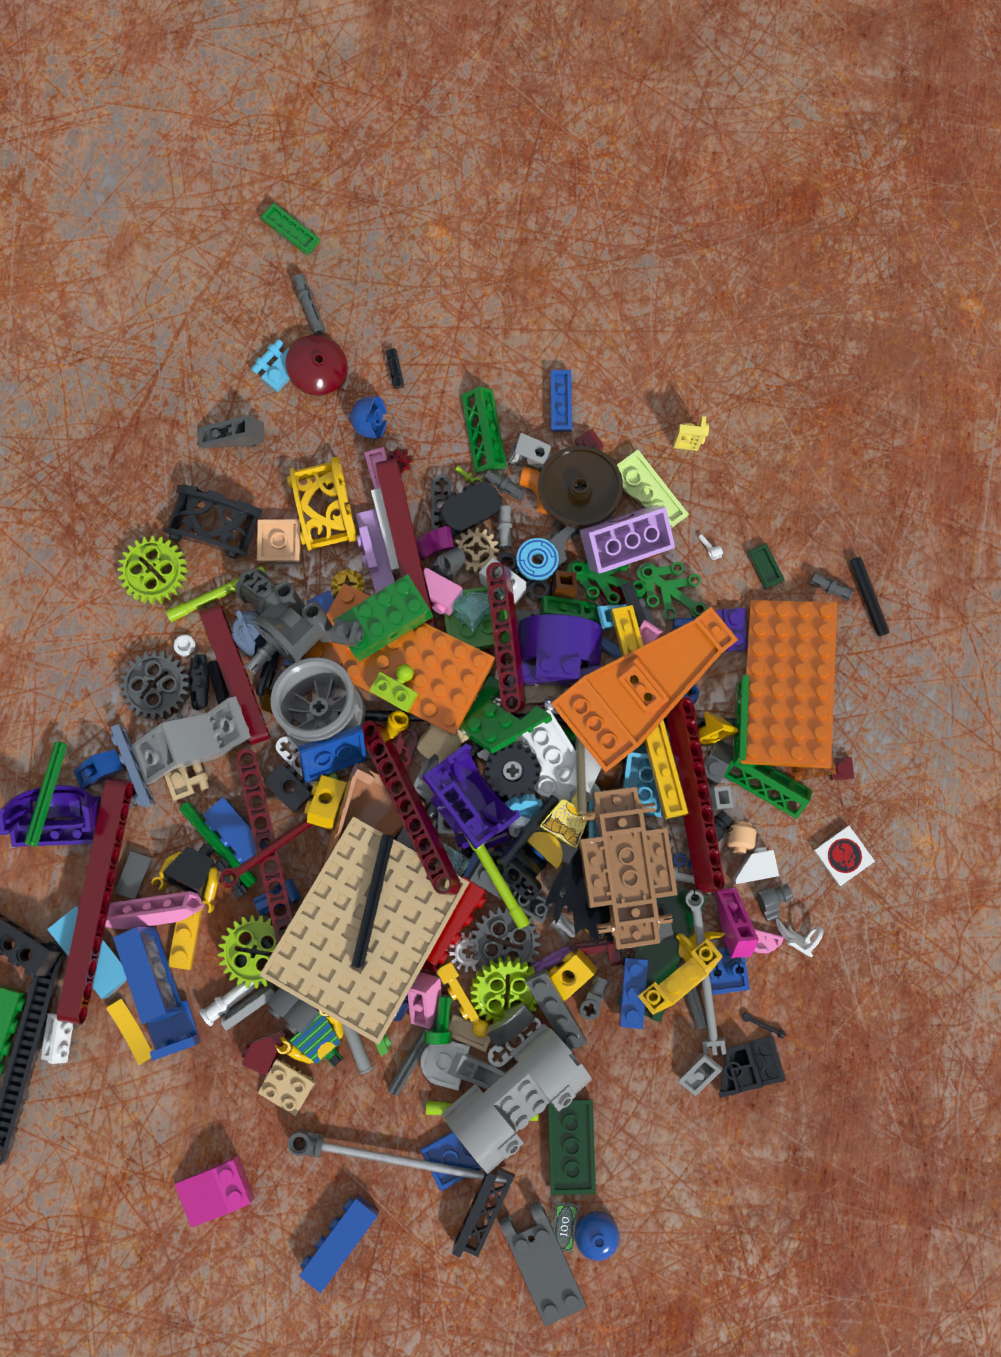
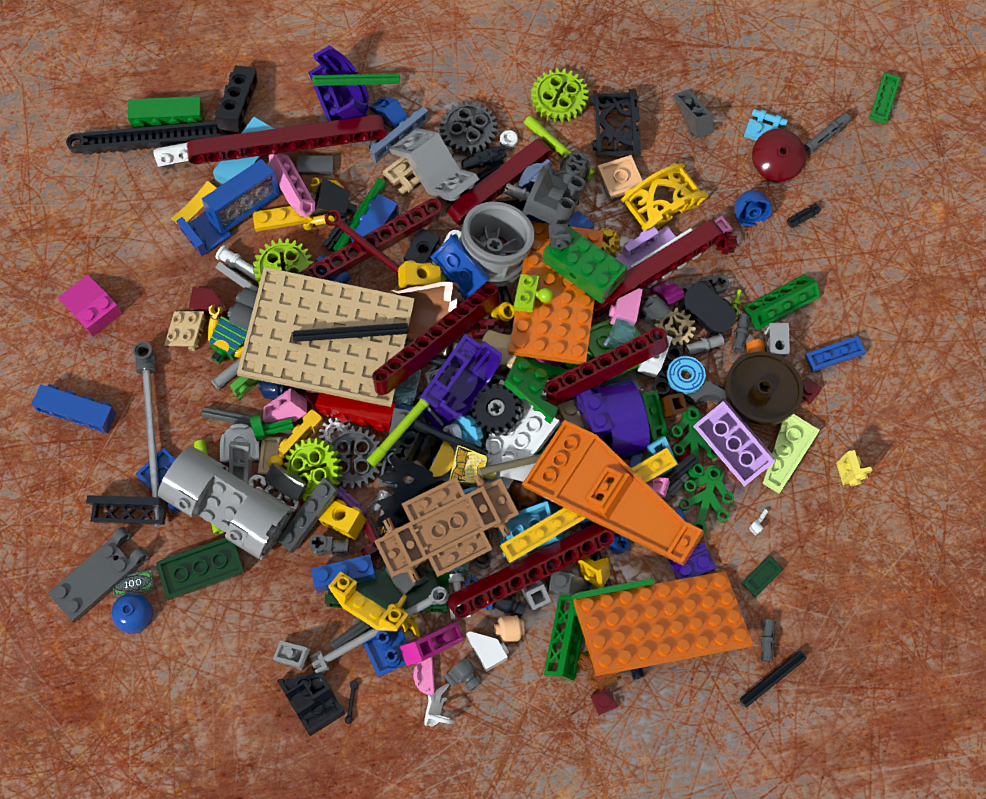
camera: 75 degrees right, 10 degrees down
tile [813,826,875,886] -> none

